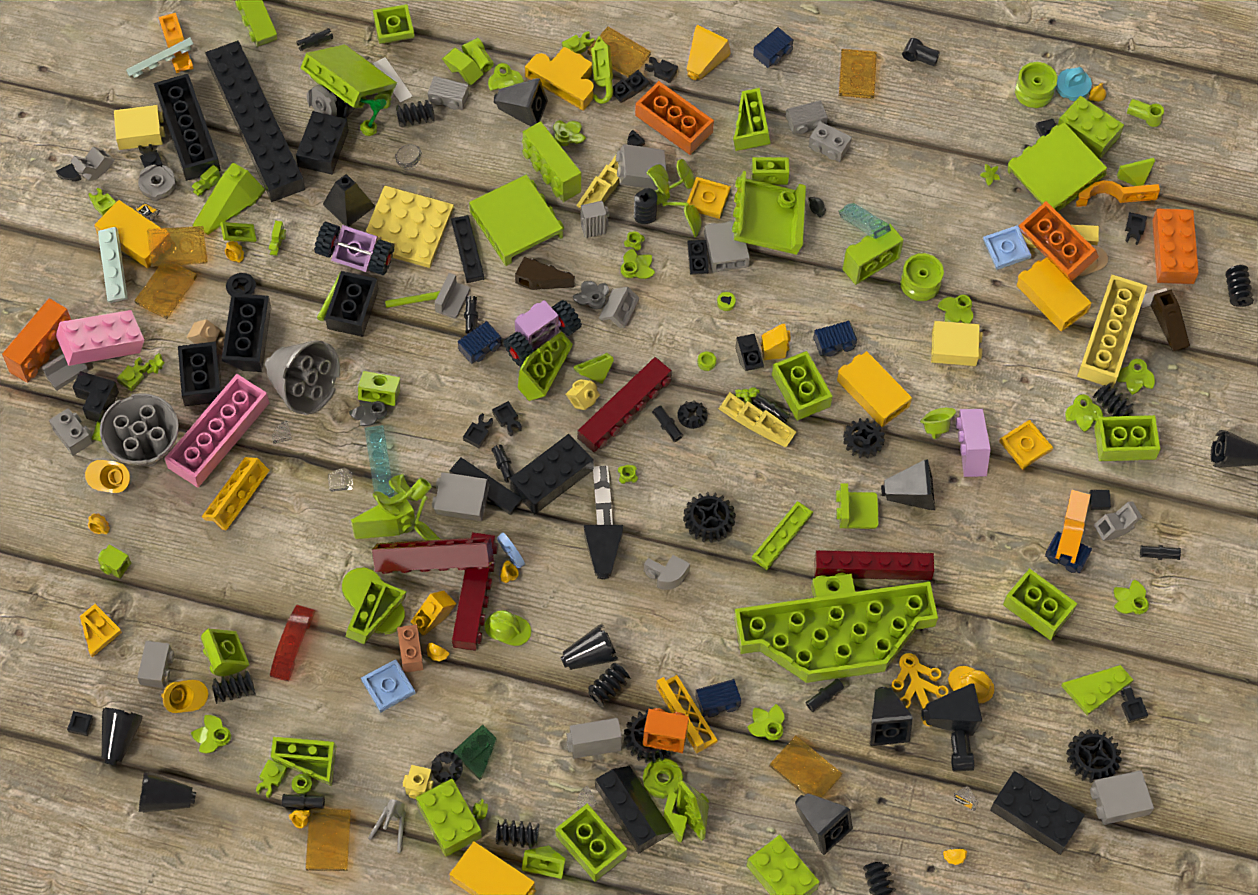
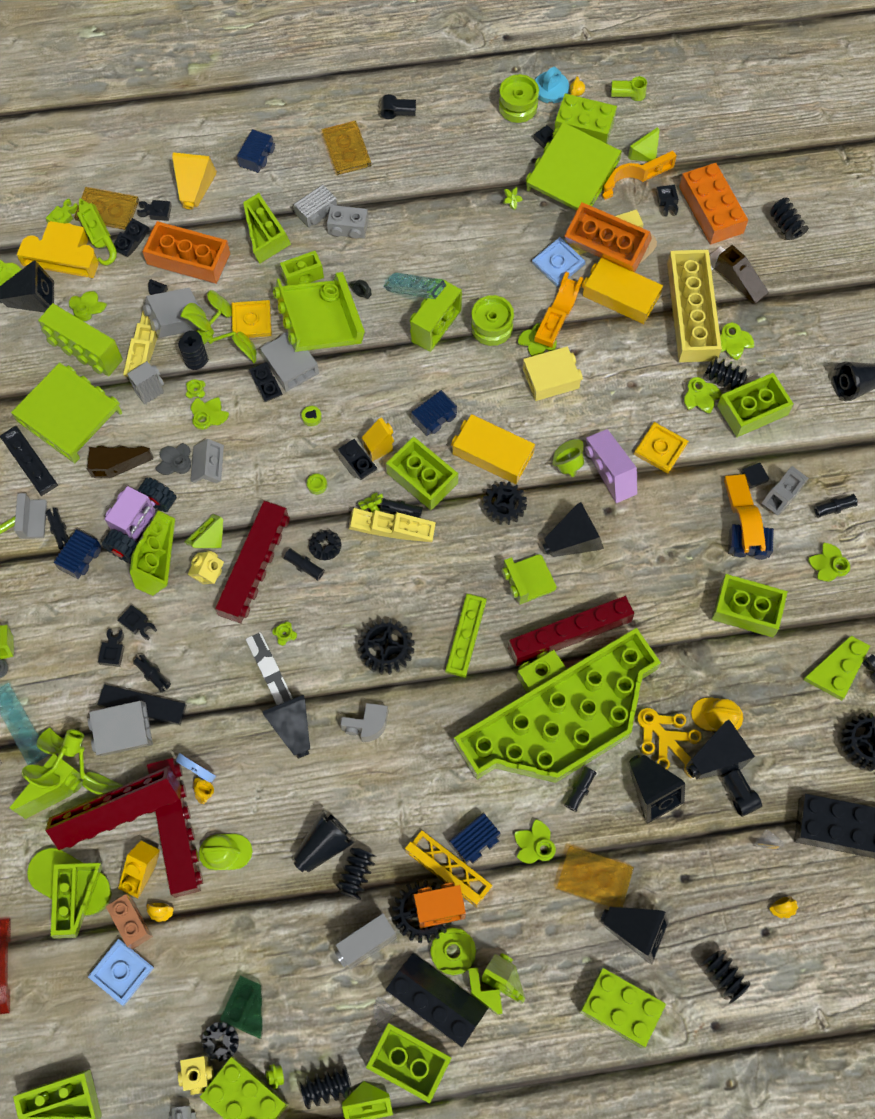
camera: 20 degrees left, 5 degrees up
black brick [509,434,594,515] -> none
none -> light orange piece [534,272,583,348]

